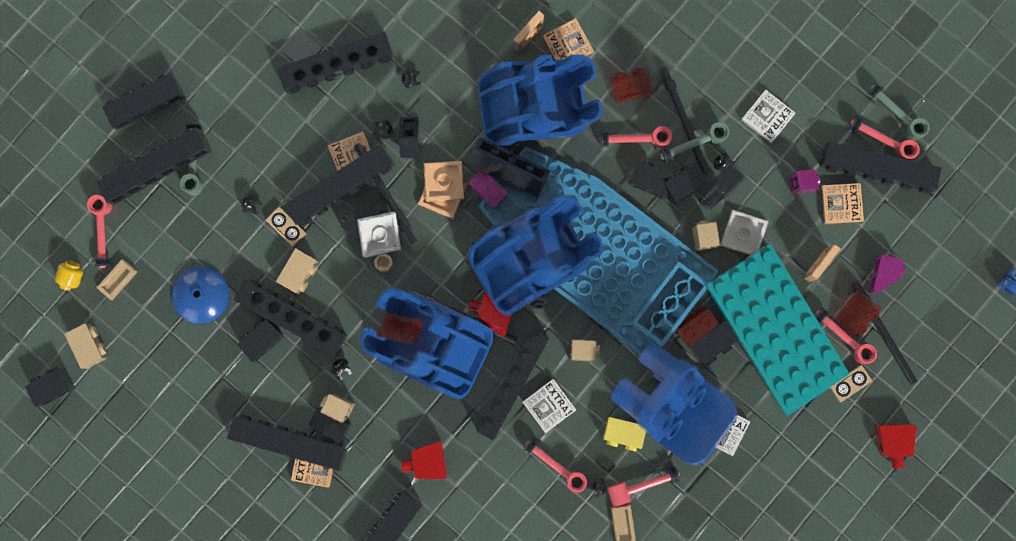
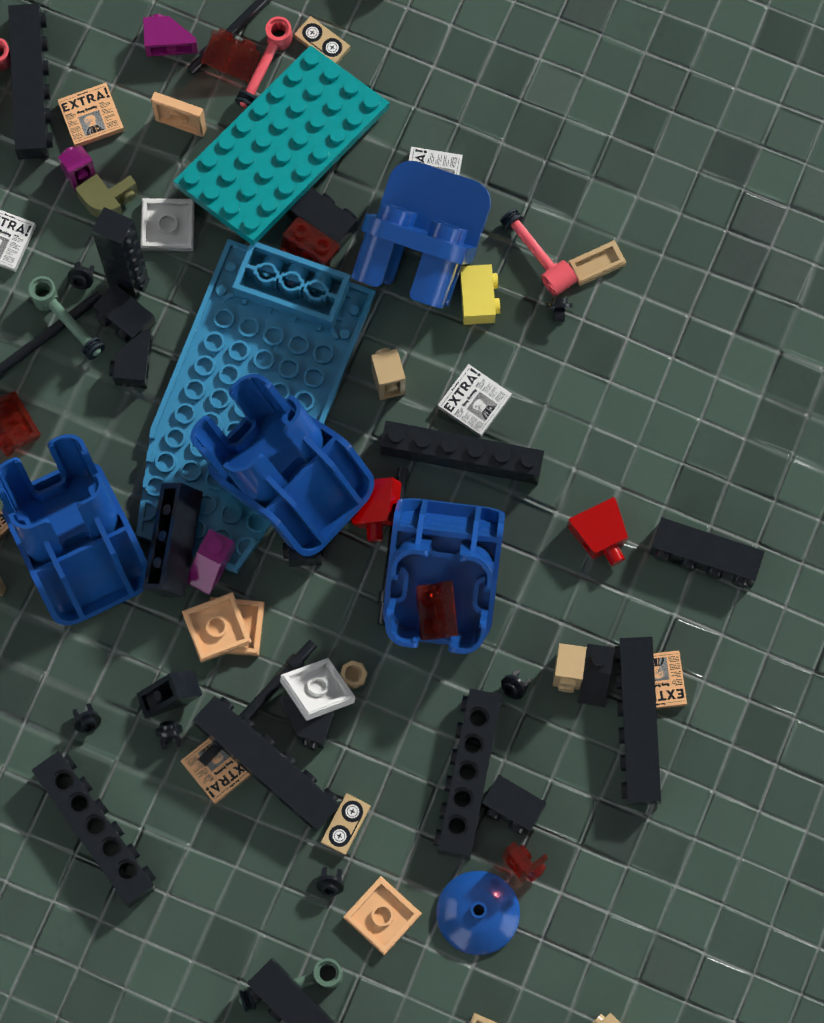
camera: 110 degrees left, 10 degrees down
tan brick [276,248,318,294] -> none
coral piece [523,438,587,492] -> none
coral piece [599,126,672,149] -> none
tan brick [692,220,720,252] -> none
none -> olive brick [75,174,139,218]
none -> light nougat tile [343,876,422,956]
none -> clear red bracket [502,841,549,884]

